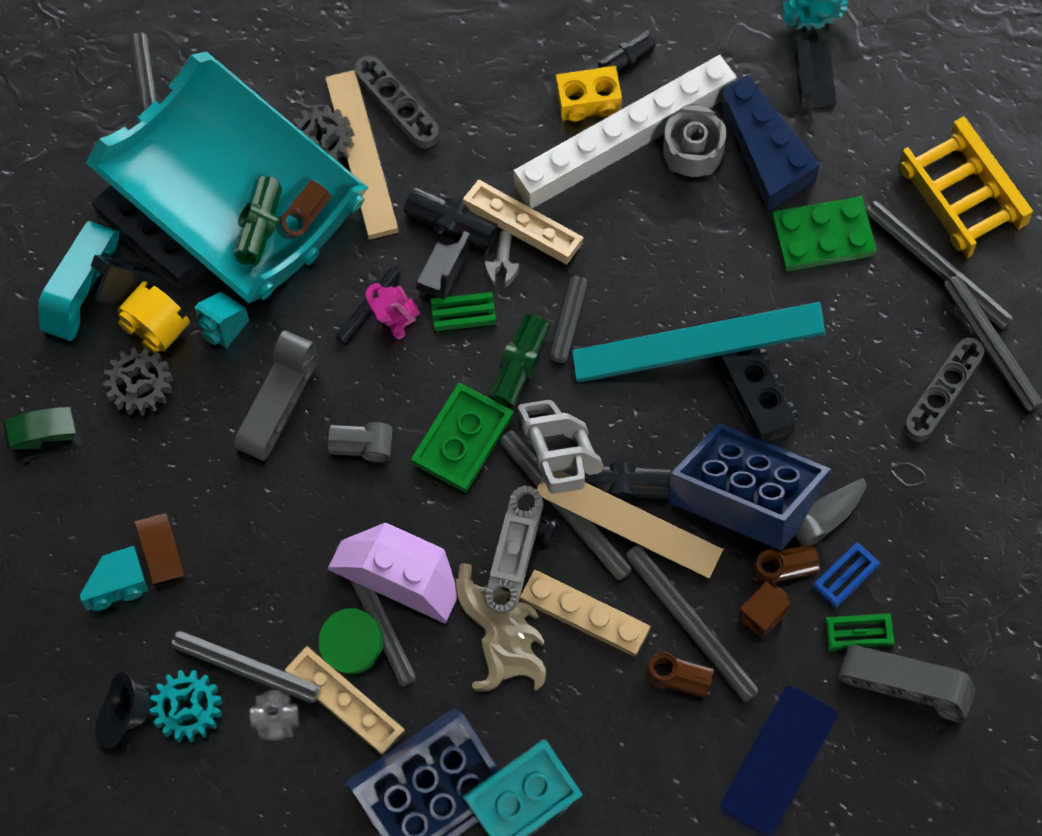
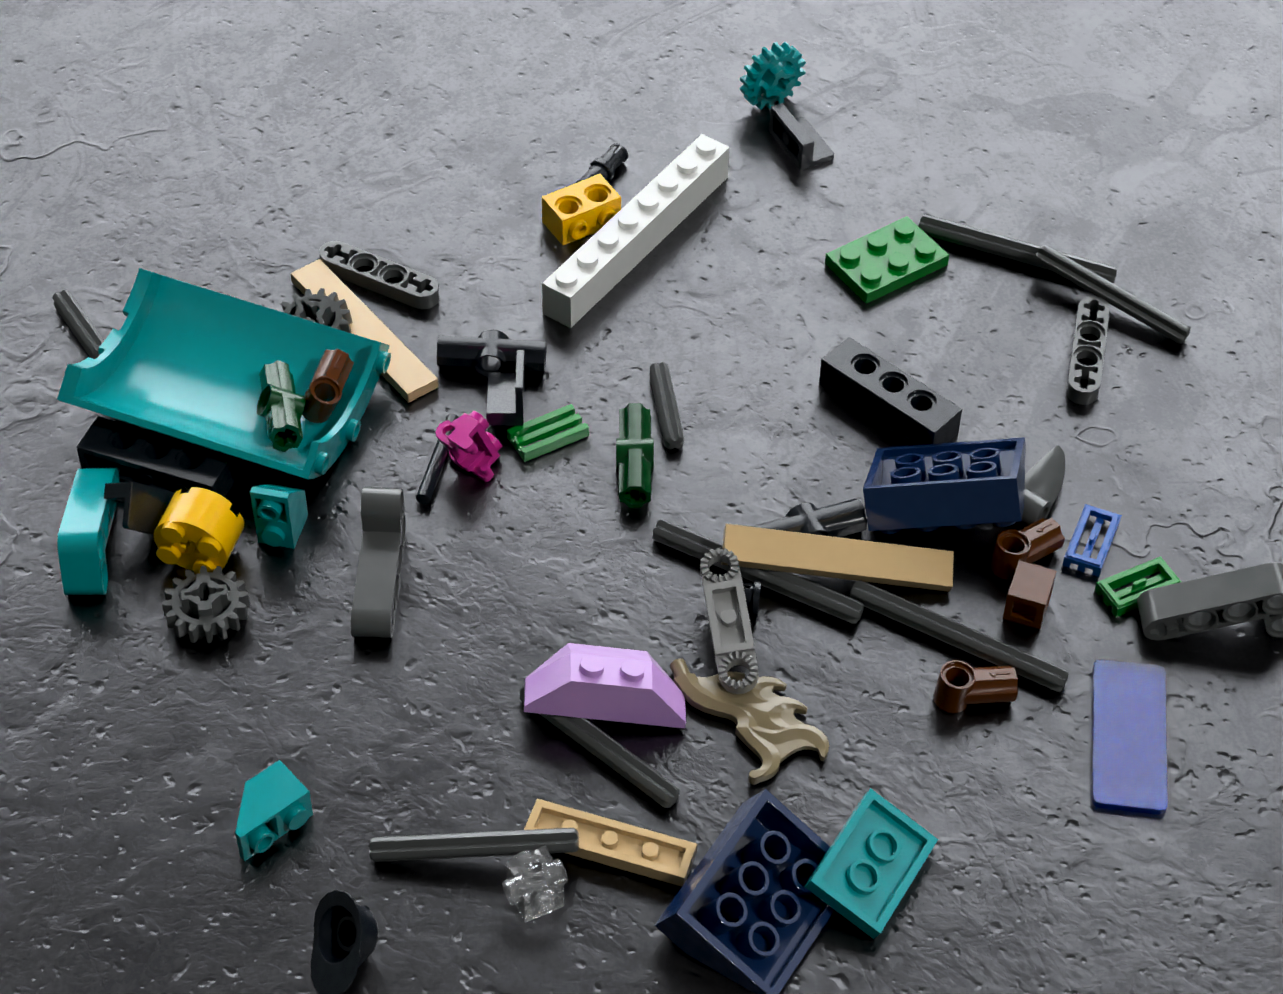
camera: 25 degrees left, 20 degrees down
dark green slope [3,407,76,450] -> none
reddish brown slope [134,513,184,584] -> none
teal gear [150,670,222,743] -> none
green tile [319,608,384,674] -> none
dark grey piece [328,422,393,462] -> none
green plate [411,383,514,493] -> none
tan plate [462,180,584,265] -> none
light grey bar [485,230,519,287] -> none
light grey bar [518,400,604,494] -> none
tan plate [520,570,651,658] -> none
teal tile [572,302,826,382] -> none
light grey brick [663,105,726,177] -> none
dark blue wedge [720,75,820,212] -> none
yellow fence [899,116,1033,258] -> none

